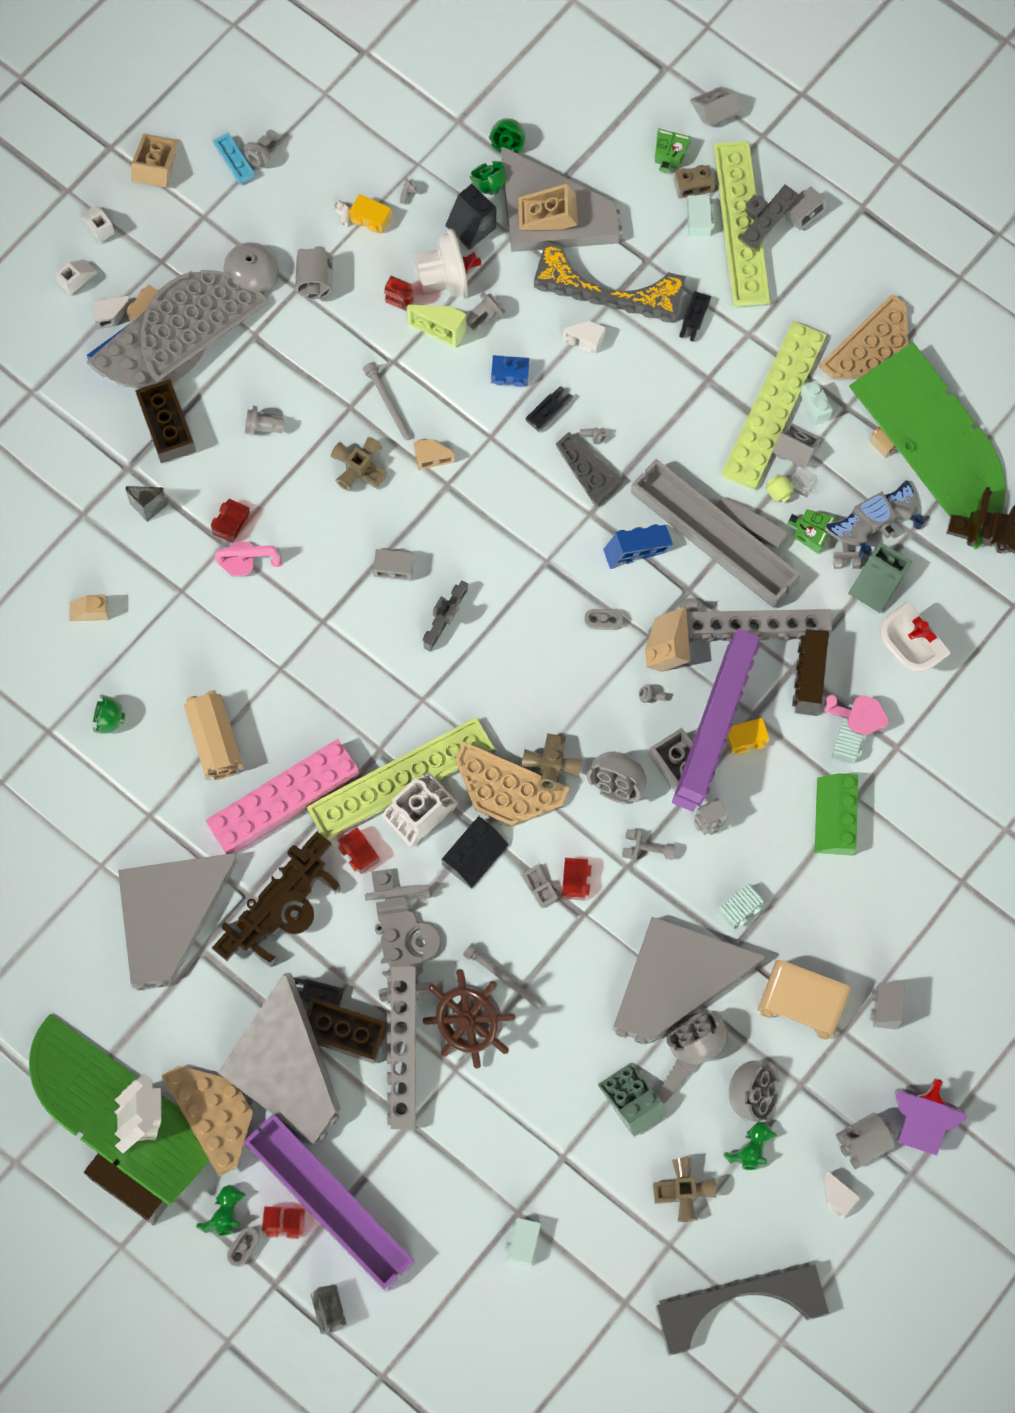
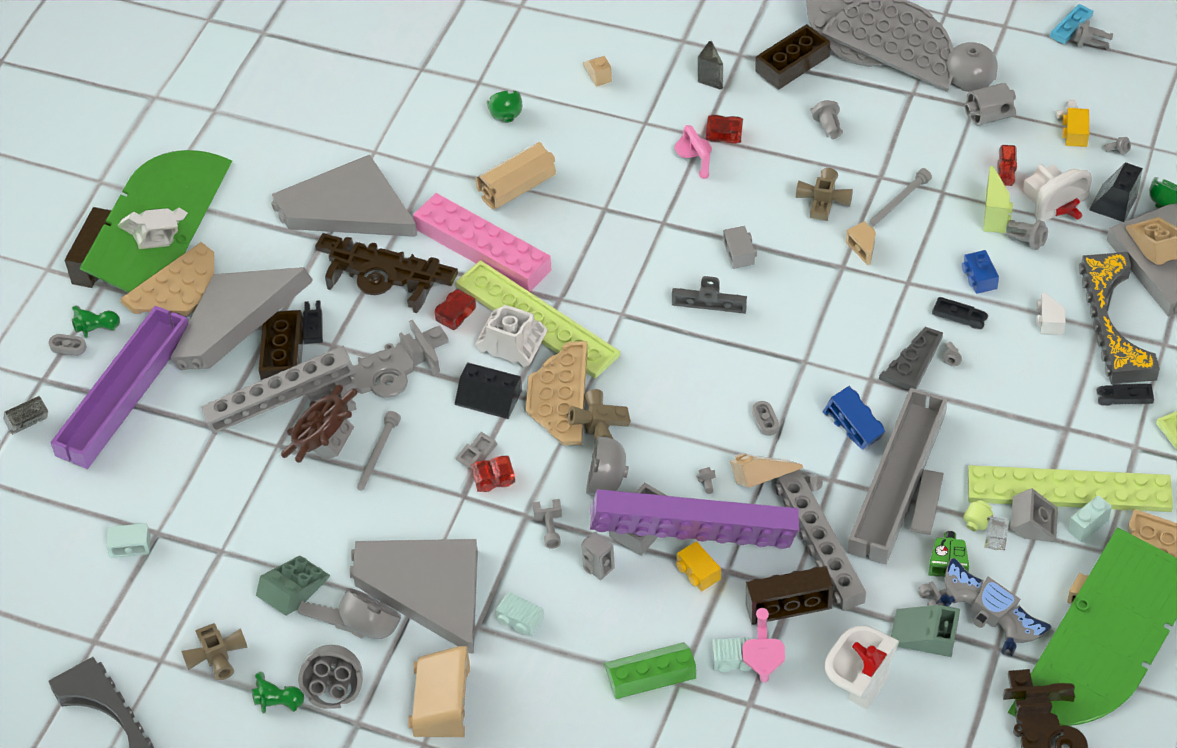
camera: 75 degrees right, 20 degrees down
clear red brick [262,1206,306,1239] -> none

